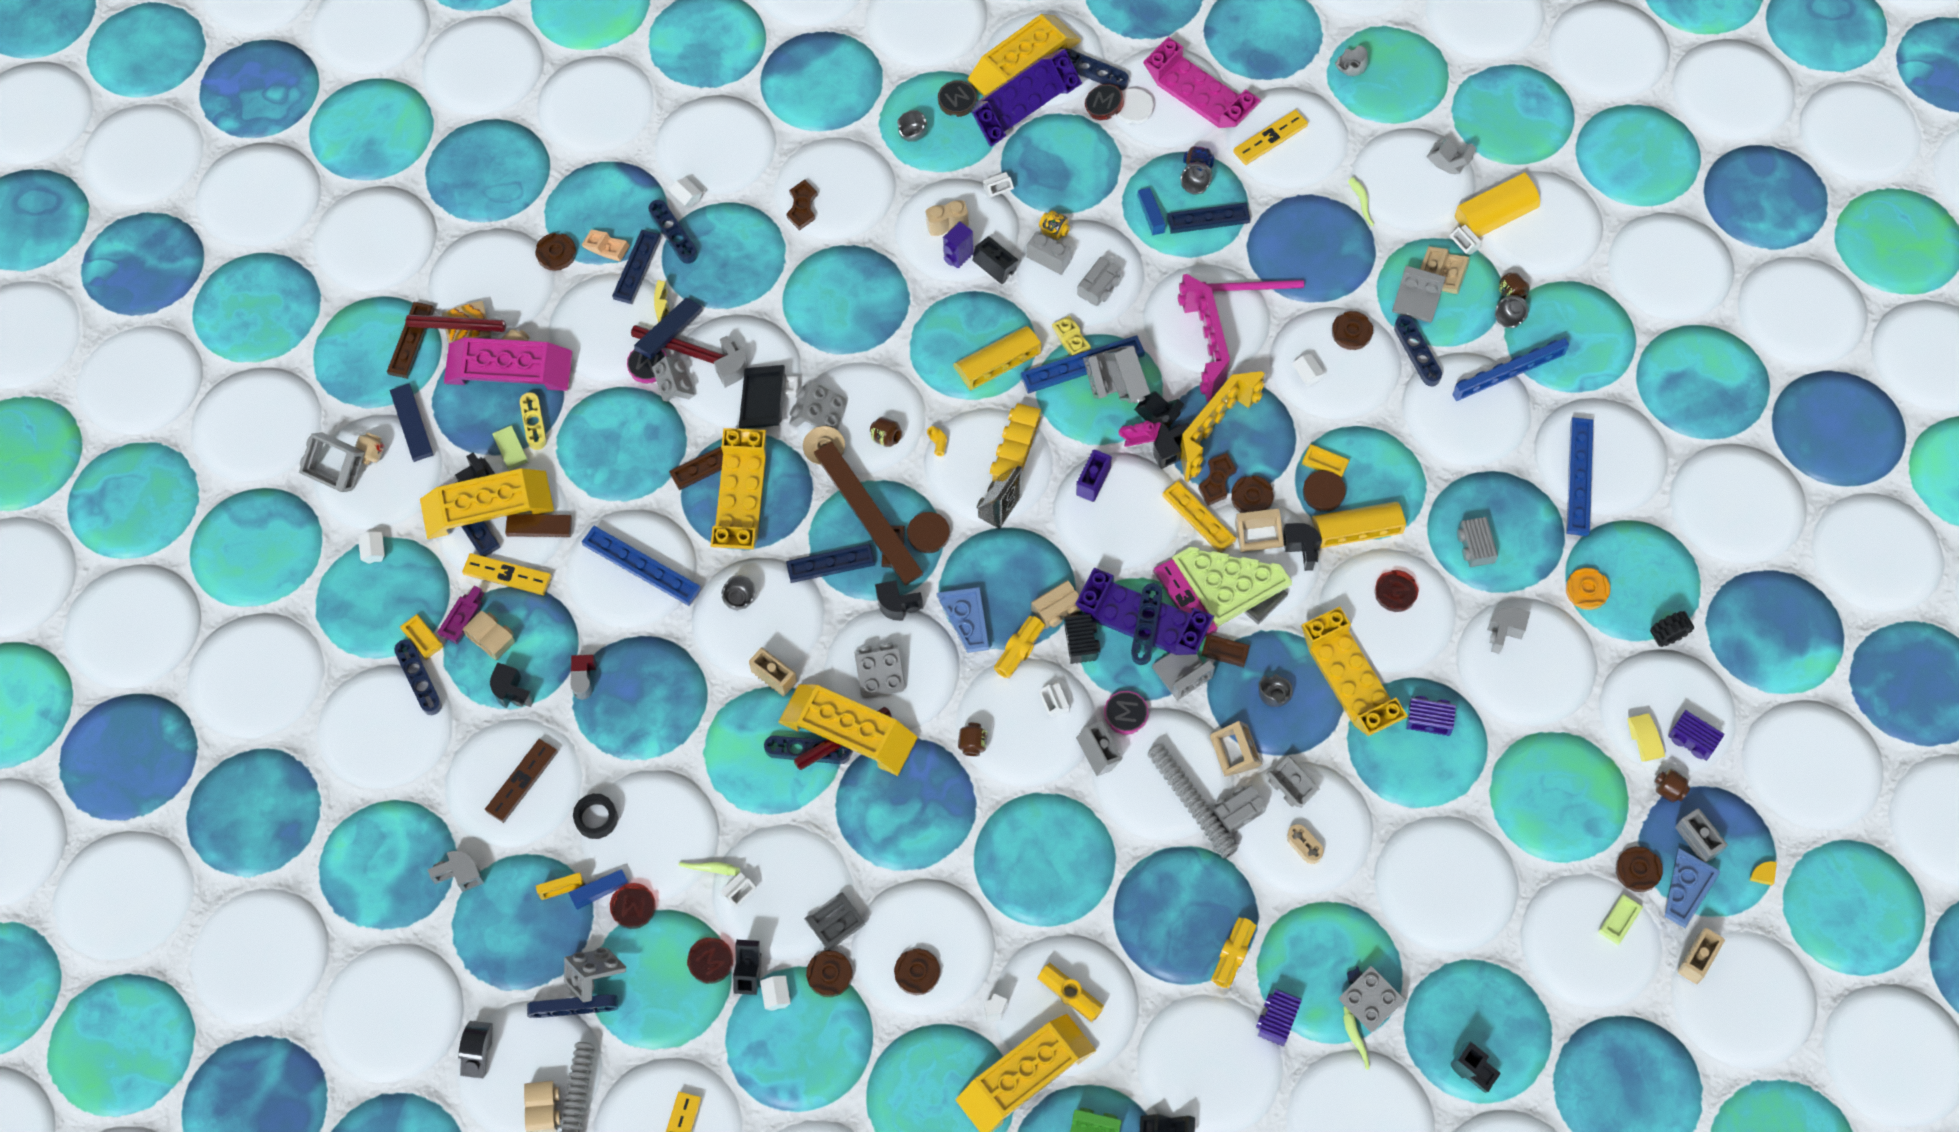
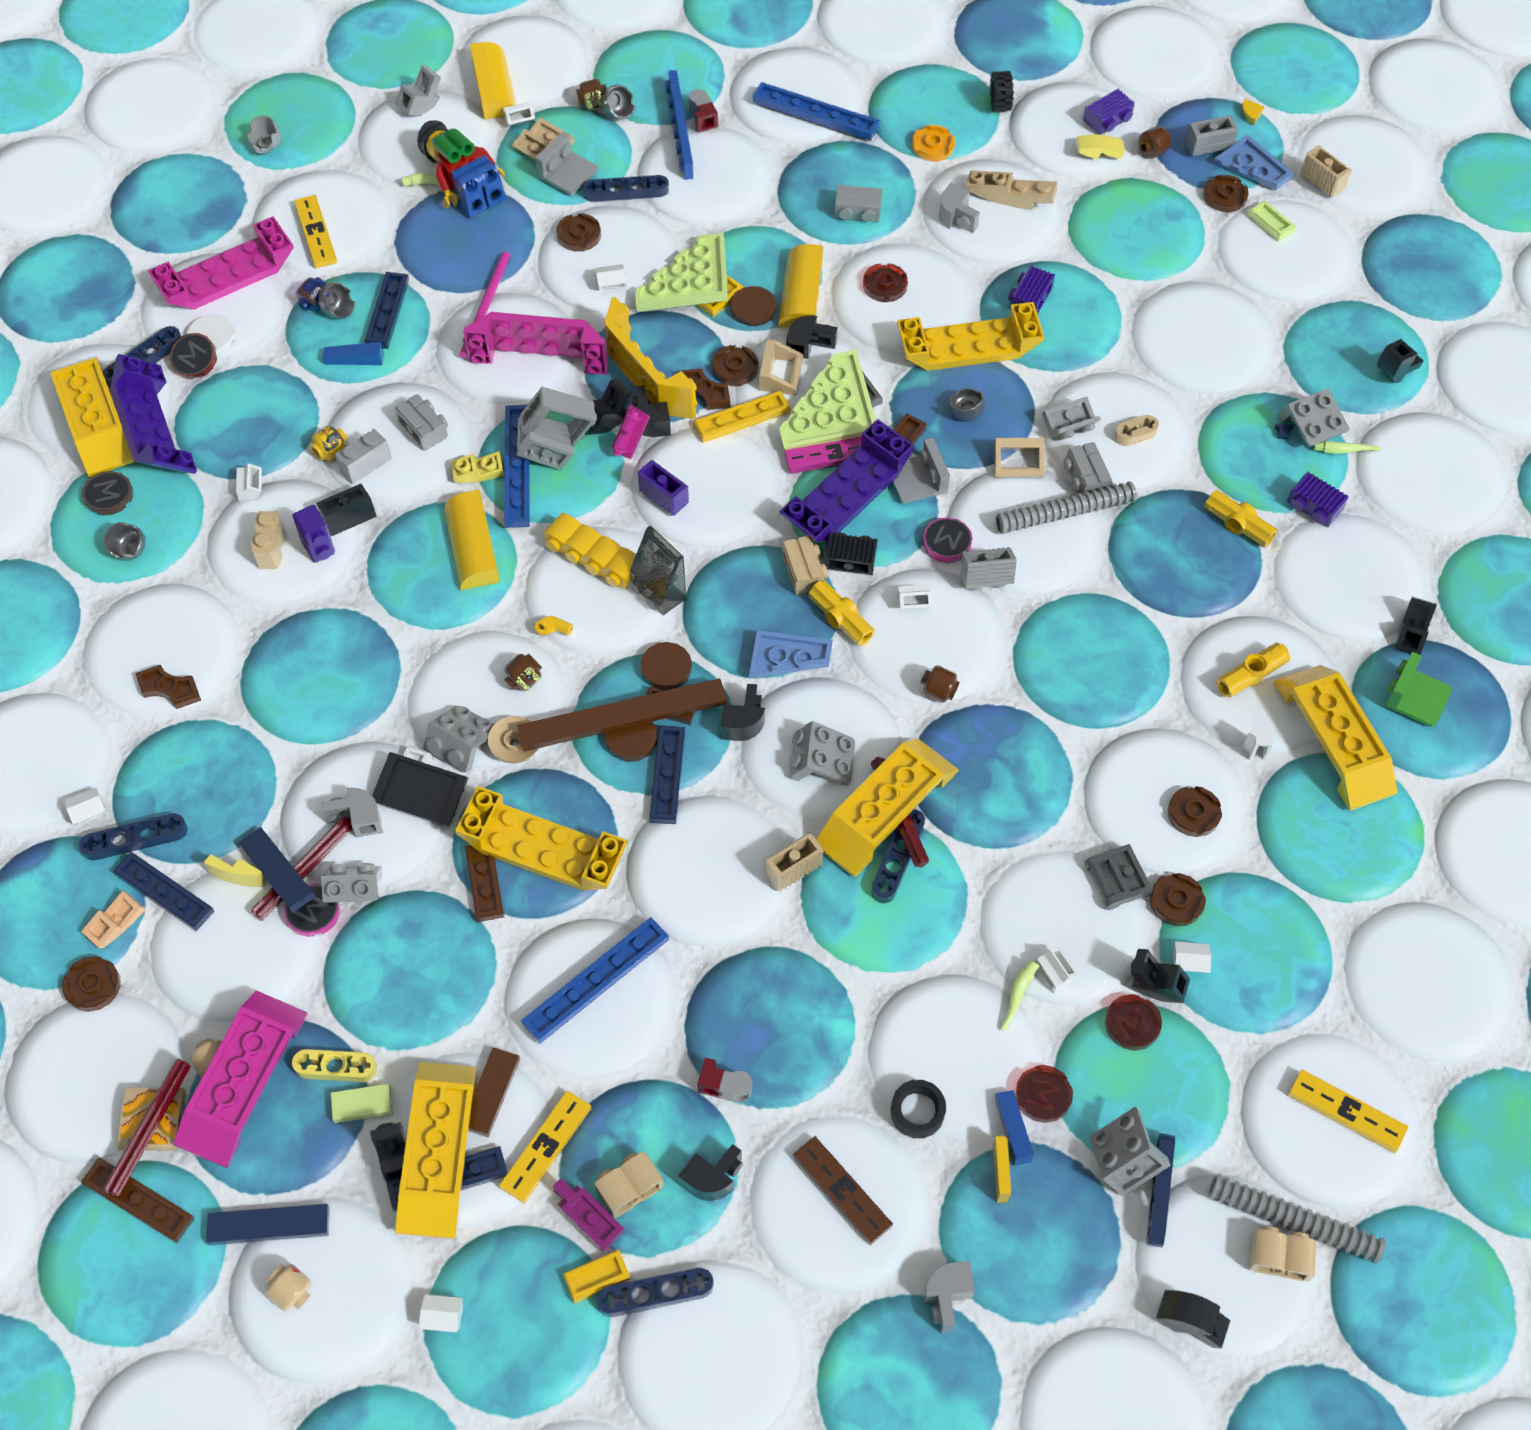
camera: 75 degrees left, 5 degrees down
light grey window [299,432,365,492] -> none
flat silver hair [721,575,756,611] -> none
dark blue beam [1131,583,1162,665] -> none
none -> piece [417,120,506,218]
none -> reddish brown tile [605,722,657,762]
none -> yellowish green plate [635,232,728,312]
none -> dark red leg [689,89,718,133]
none -> tan slope [965,170,1058,209]

